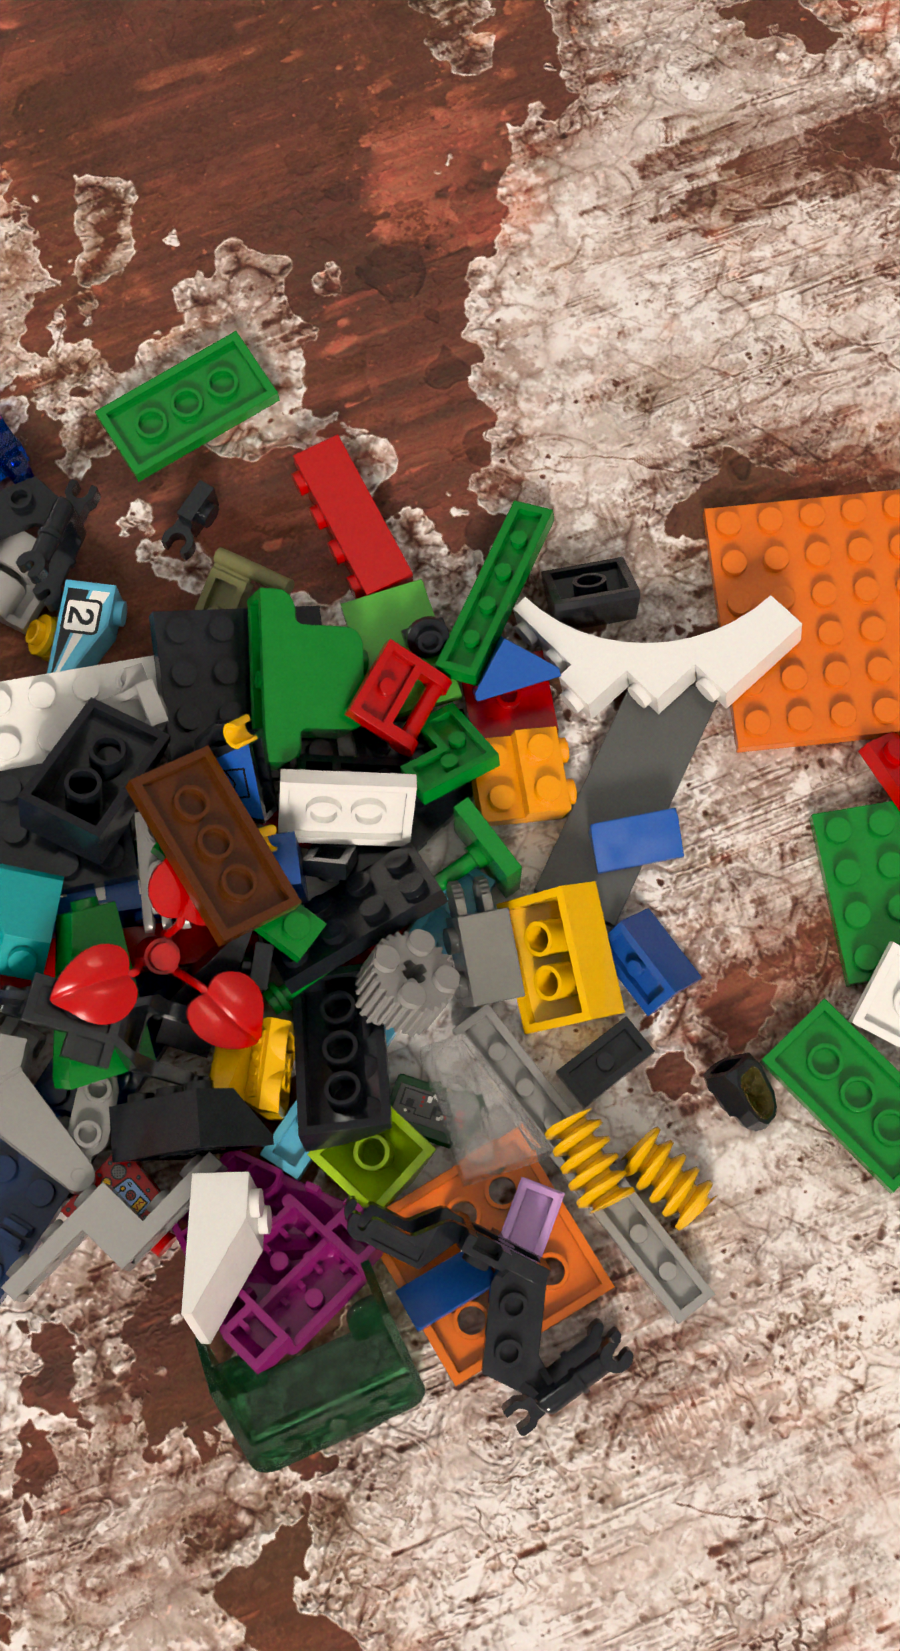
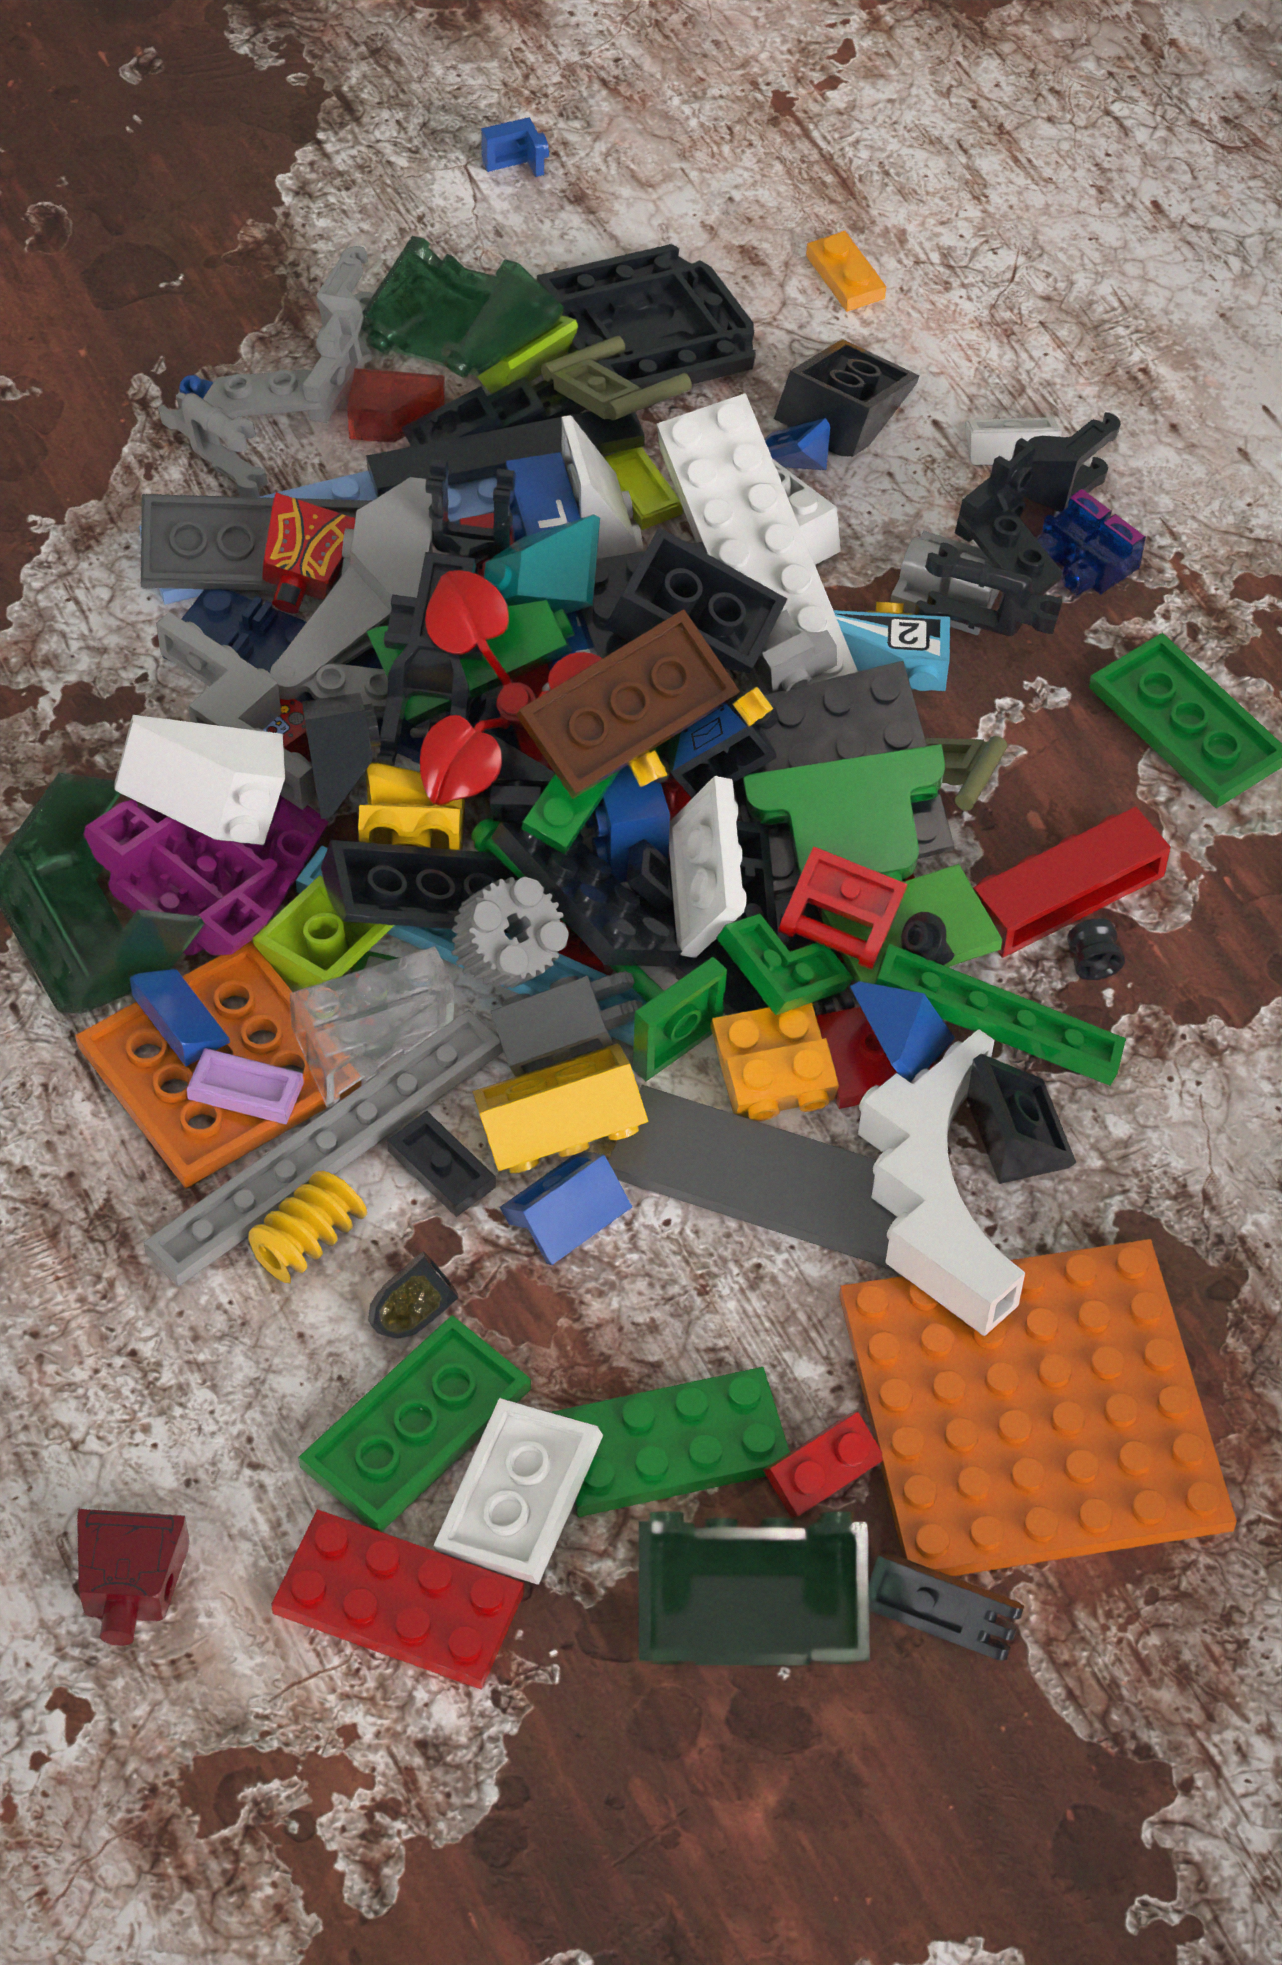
camera: 80 degrees right, 20 degrees down
black plate [162,480,219,560] -> none
black piece [344,1196,633,1436] -> none
yellow piece [544,1108,635,1214] -> none
blue slope [588,808,684,874] -> none
none -> black wheel [1067,918,1125,980]

